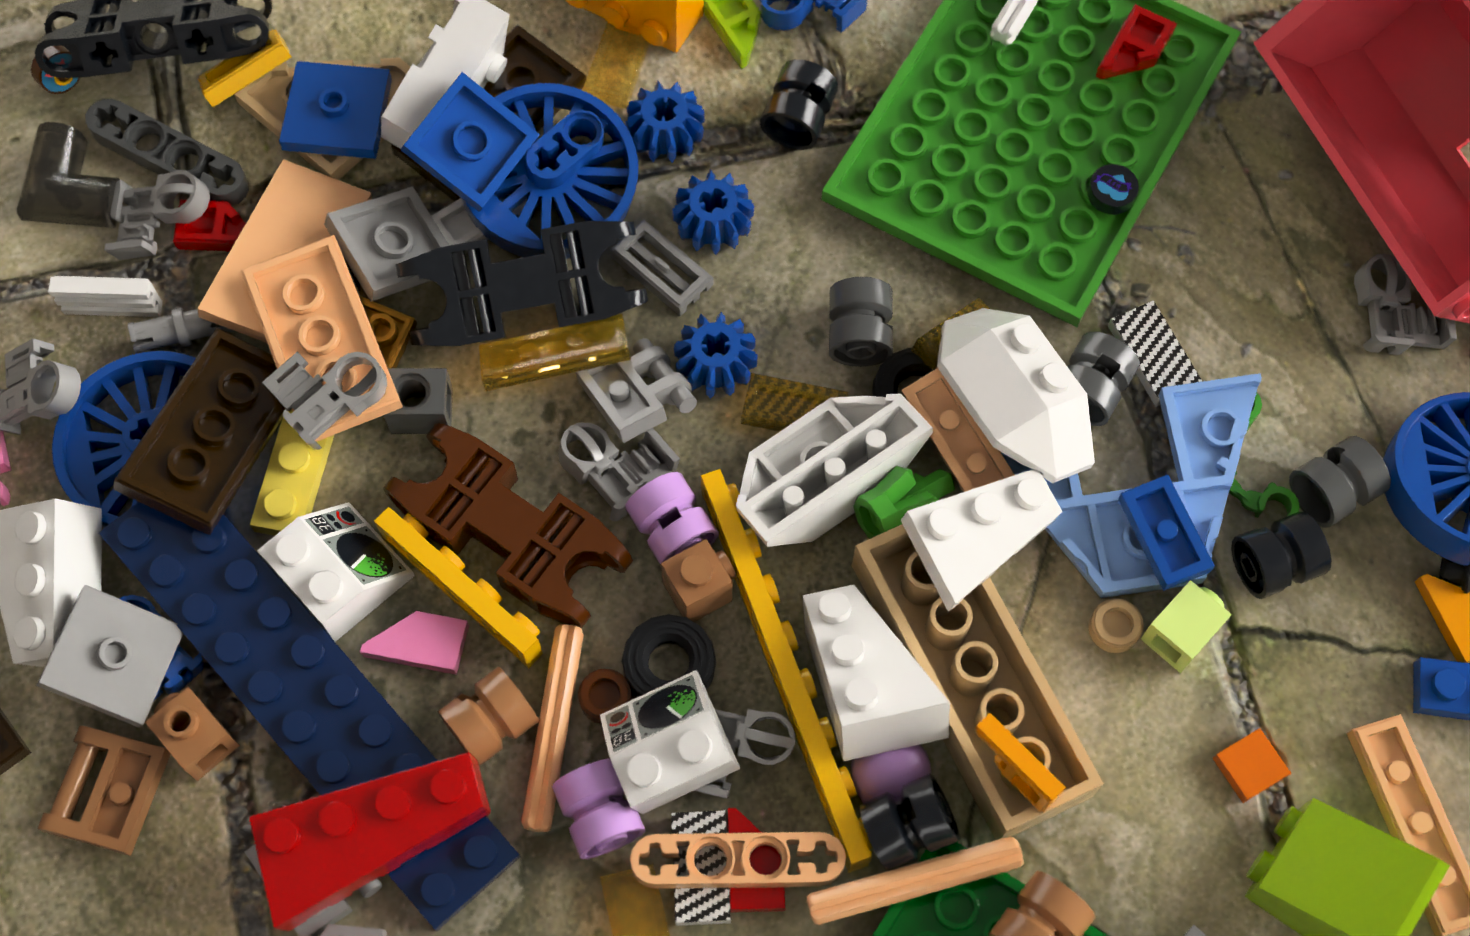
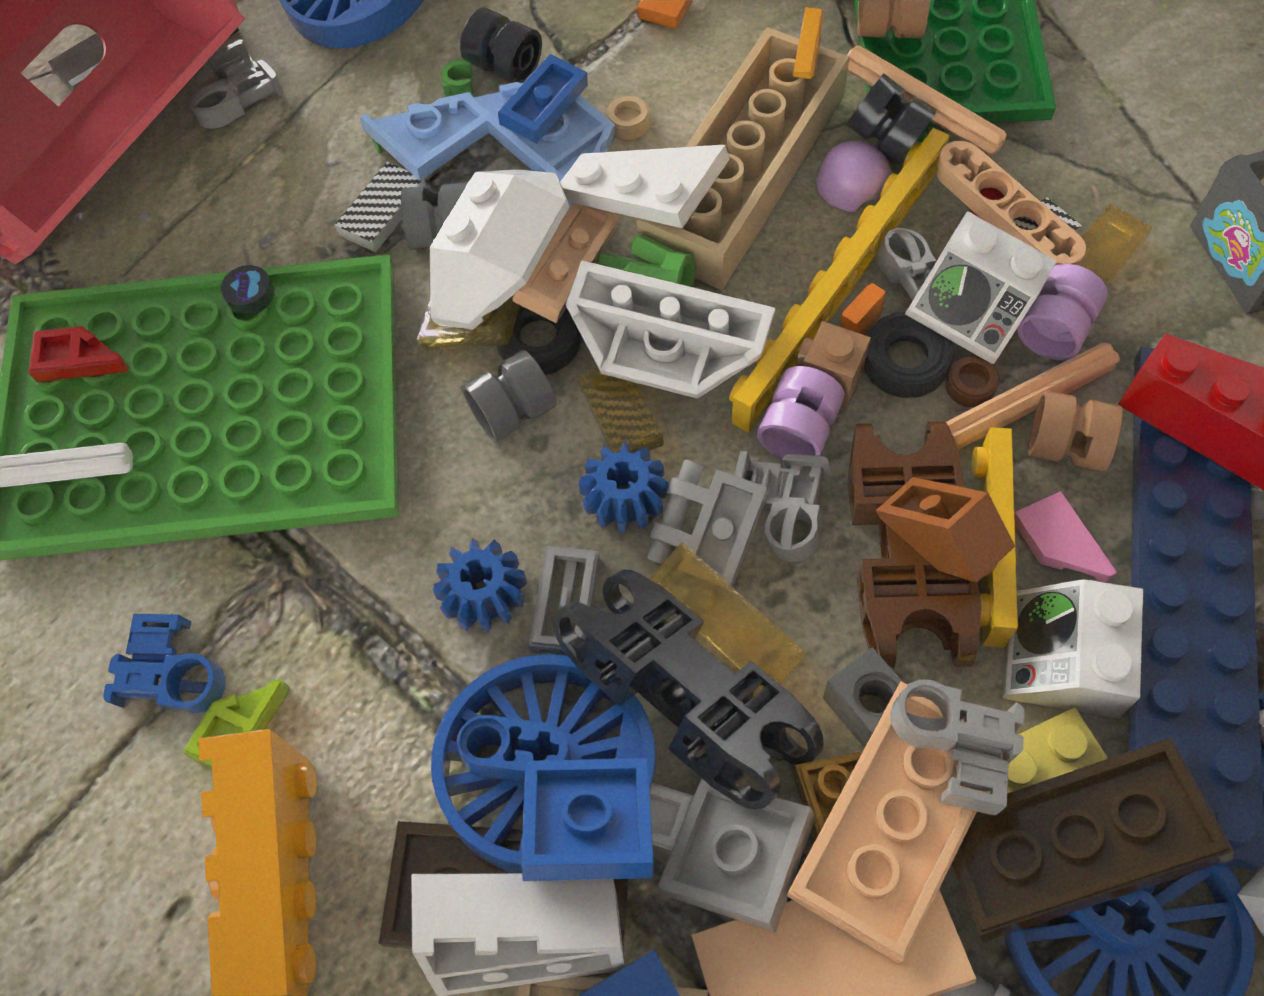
camera: 120 degrees left, 5 degrees down
clear yellow tile [583,22,650,109] -> none
blue gear [625,81,705,163] -> none
black wheel [760,59,838,150] -> none
white wedge [803,584,950,762] -> none
yellowish green brick [1141,580,1232,673] -> none
dark grey wheel [1289,436,1391,528] -> none
none -> orange tile [839,283,886,336]
none -> dark orange slope [876,477,1015,582]

